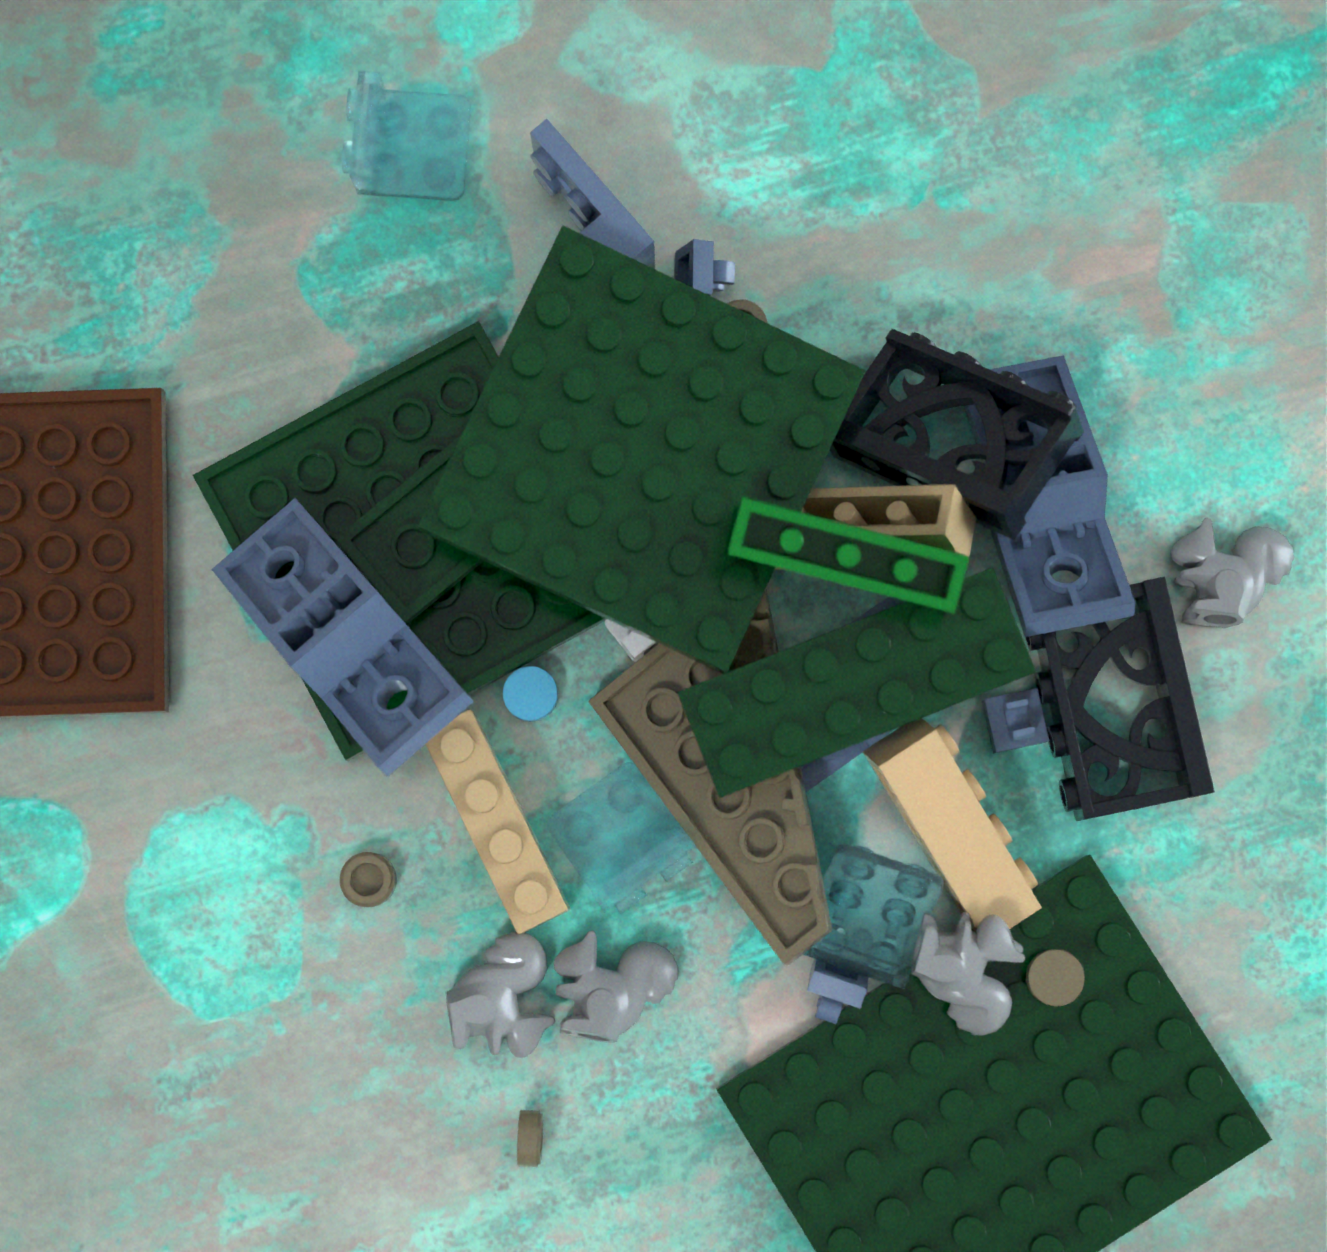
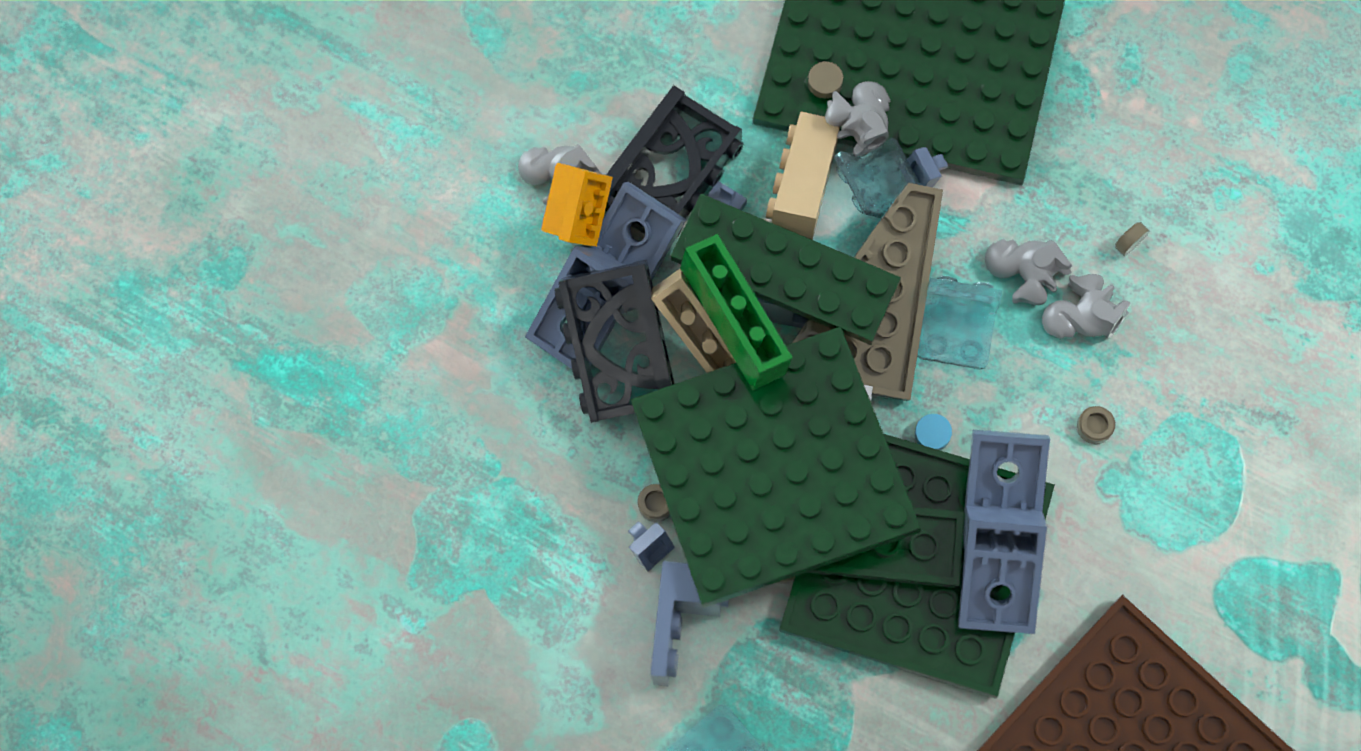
camera: 130 degrees left, 10 degrees down
tan brick [426,709,571,935] -> none
none -> light orange bracket [541,163,613,247]

